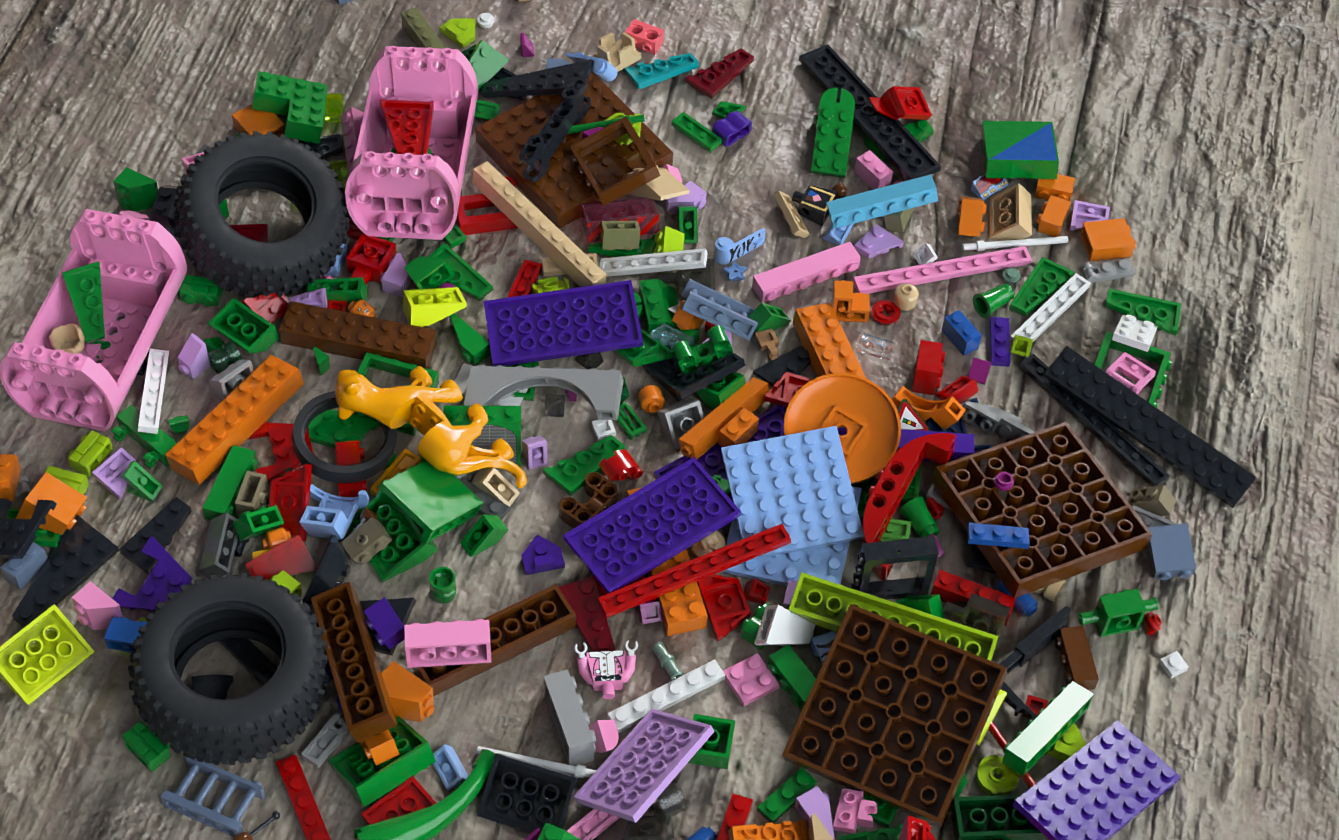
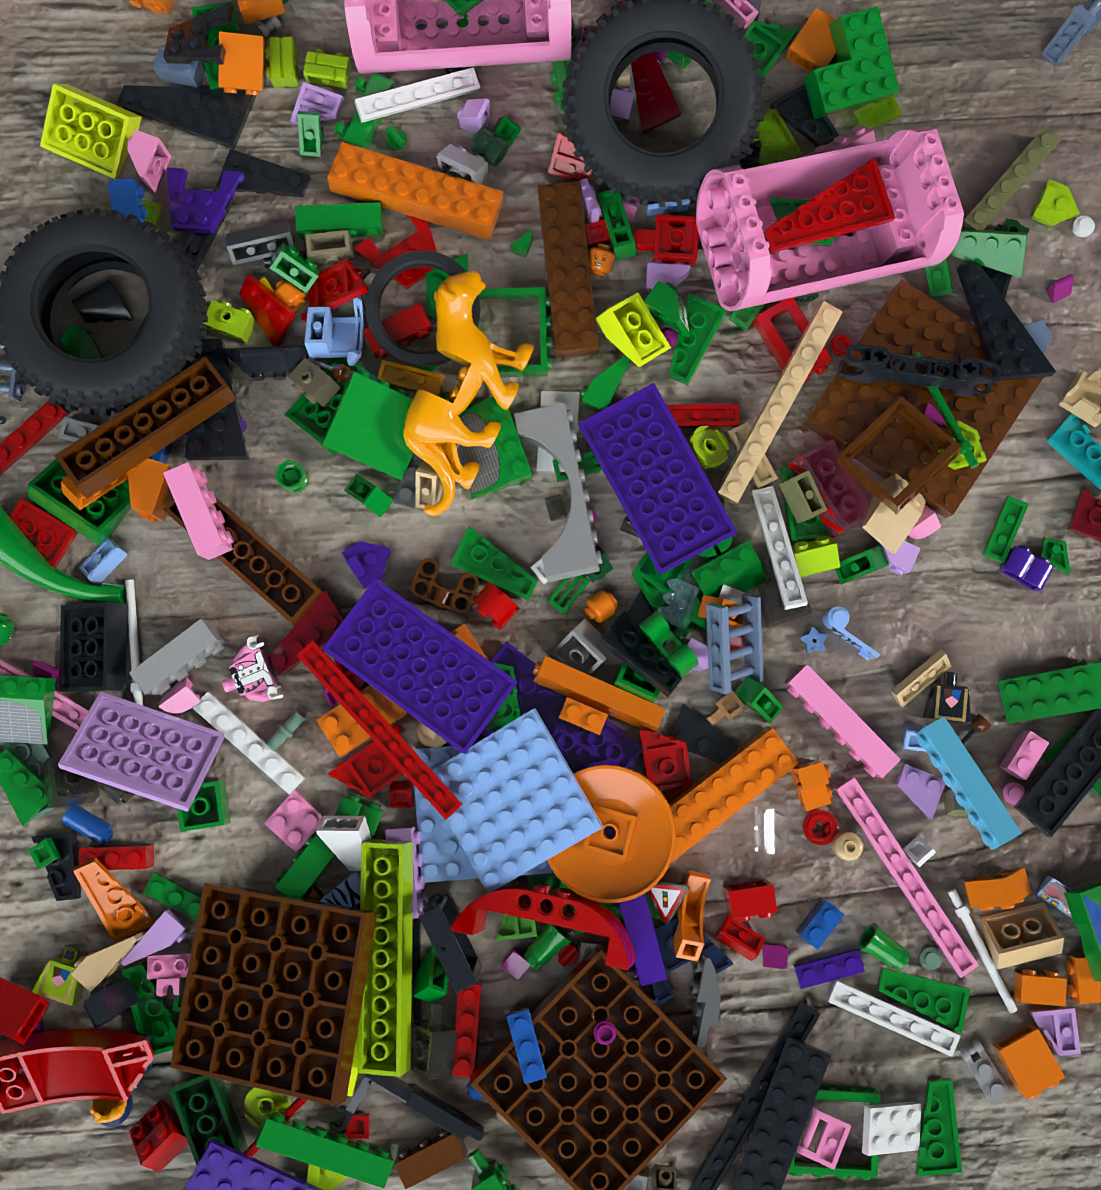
camera: 75 degrees right, 30 degrees up
green slope [208,298,279,354] -> none
dark purple brick [364,597,405,650] -> none
lavender slope [522,436,547,469] -> none
light blue door [566,52,617,82] -> none
lime slope [1010,334,1033,357] -> none

